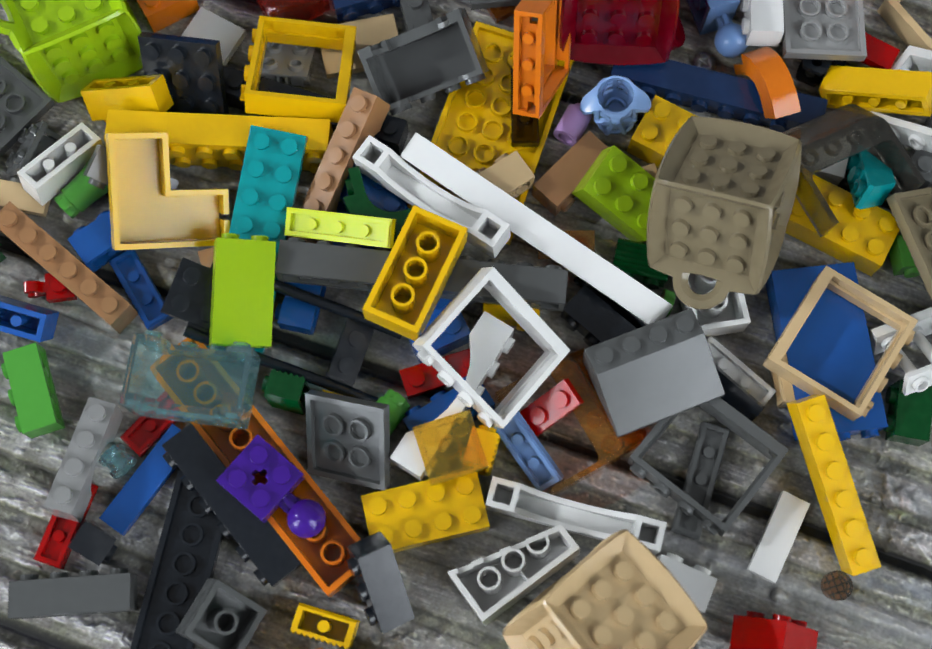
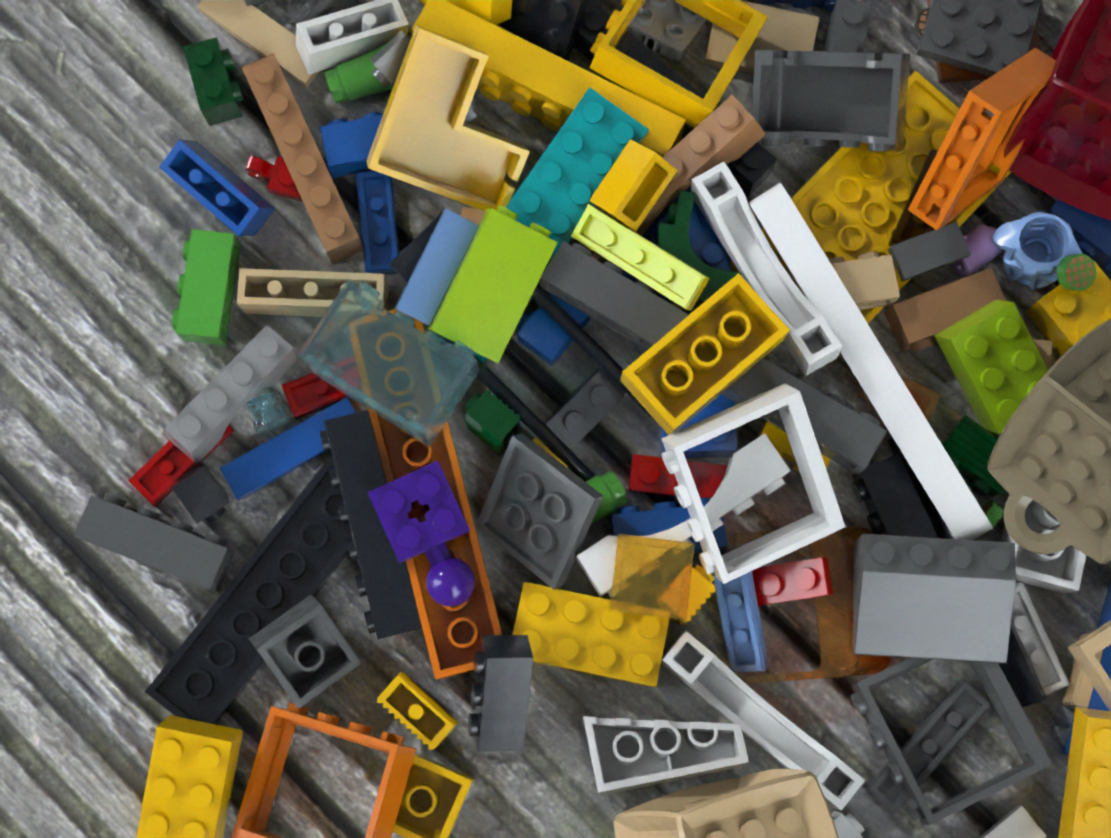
camera: 25 degrees right, 5 degrees up
none -> tan brick [237,268,389,318]
none -> medium blue tile [395,208,479,326]
none -> yellow brick [589,139,677,232]
none -> dark grey tile [888,222,971,282]
none -> bright green tile [1057,254,1096,291]

